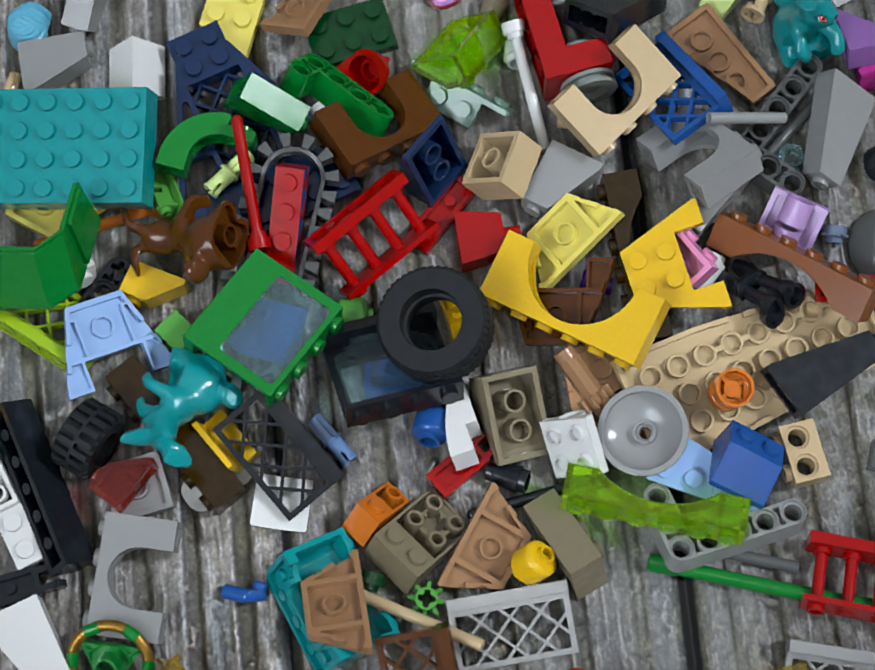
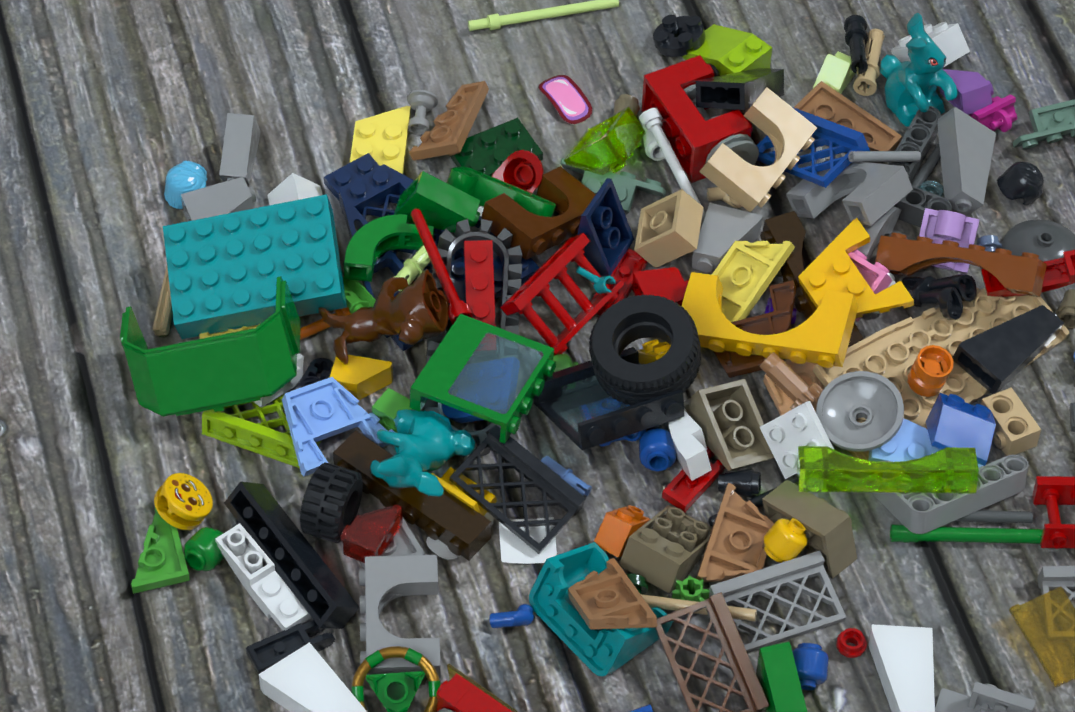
camera: 15 degrees left, 20 degrees down
none -> teal hand [576,266,616,294]

